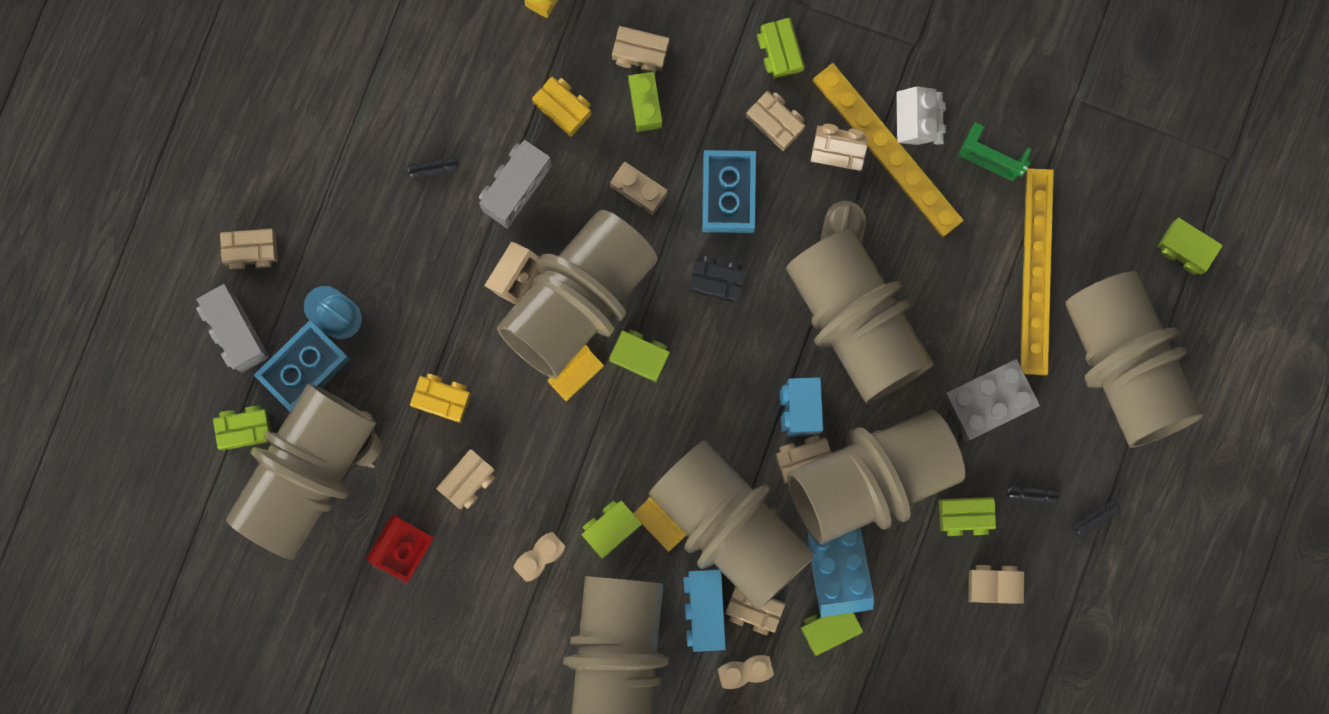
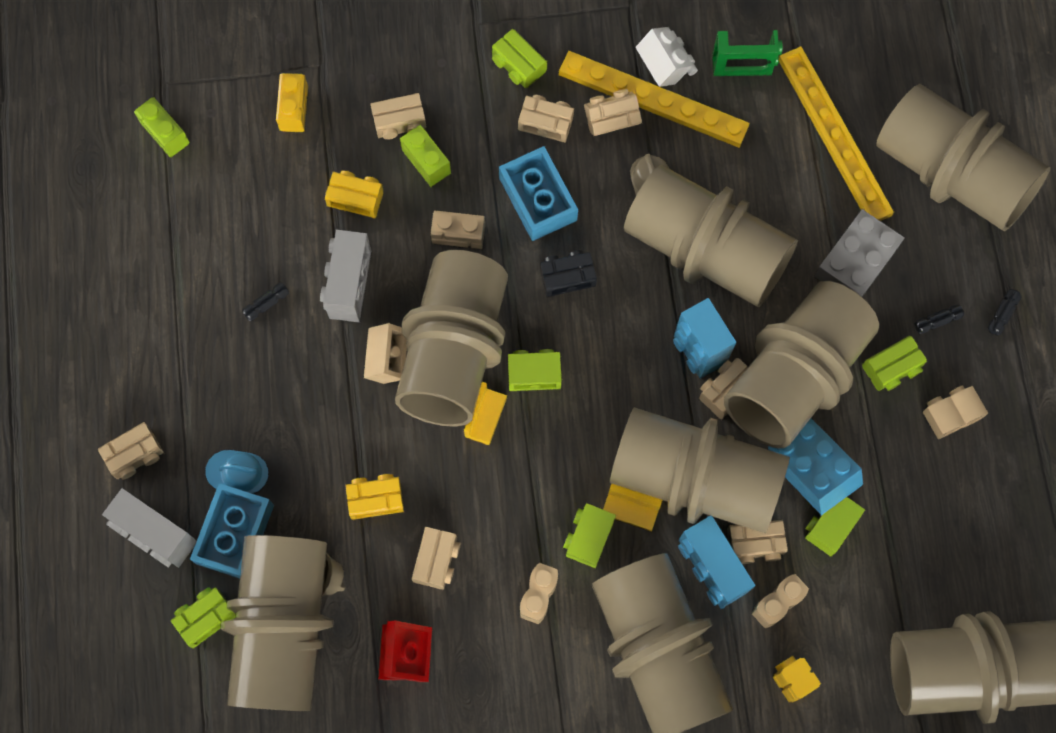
camera: 25 degrees left, 10 degrees down
lime brick [1157,218,1223,275] -> none

